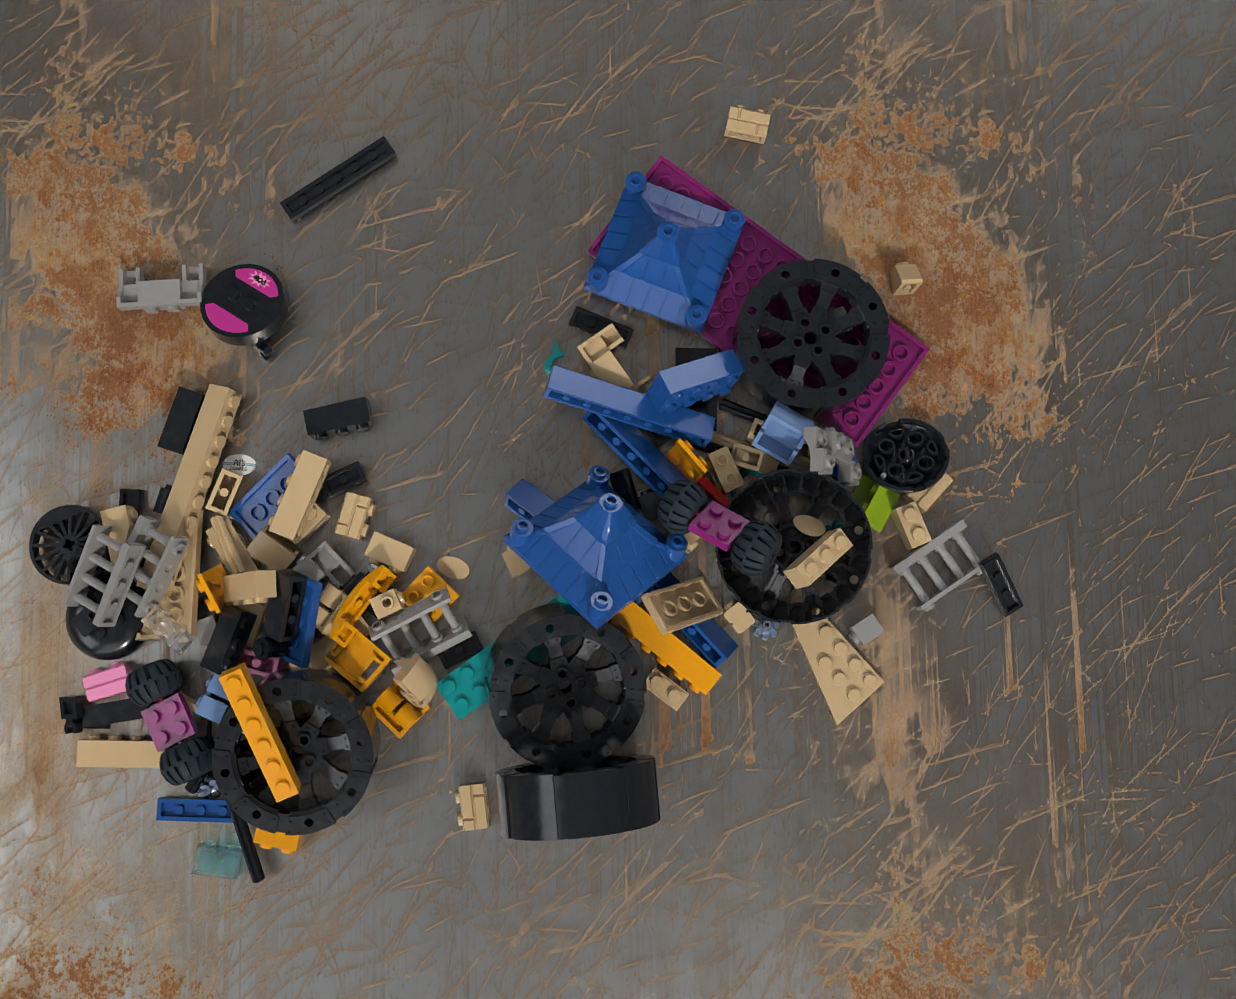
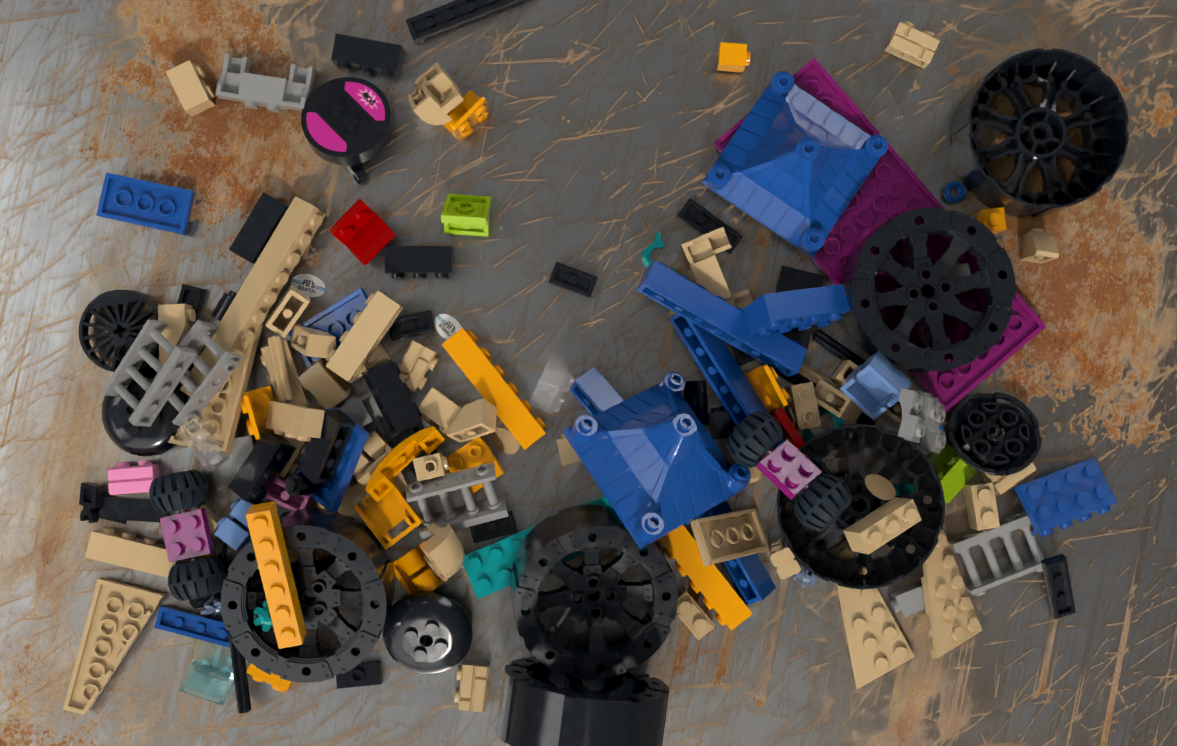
camera: 15 degrees right, 5 degrees up
none -> tan wing [63,577,165,715]
none -> blue plate [96,172,195,235]
none -> tan brick [166,60,216,117]
none -> teal plant [254,600,273,632]
none -> tan slope [290,324,336,358]
none -> red bracket [328,198,396,265]
none -> black brick [331,34,405,79]
none -> black plate [336,660,383,689]
none -> black brick [361,360,421,434]
none -> black brick [382,591,473,674]
none -> tan brick [408,62,464,126]
none -> white sticker [434,314,462,340]
none -> lime bracket [441,194,492,237]
none -> light orange brick [442,328,547,450]
none -> light orange bracket [443,89,490,141]
none -> tan slope [446,399,497,443]
none -> clear brick [528,363,574,415]
none -> black plate [549,262,598,298]
none -> light orange brick [717,42,750,72]
none -> tan wing [921,529,983,658]
none -> blue plate [943,181,966,204]
none -> black wheel [950,48,1129,218]
none -> light orange brick [973,207,1007,234]
none -> blue bracket [1014,457,1118,537]

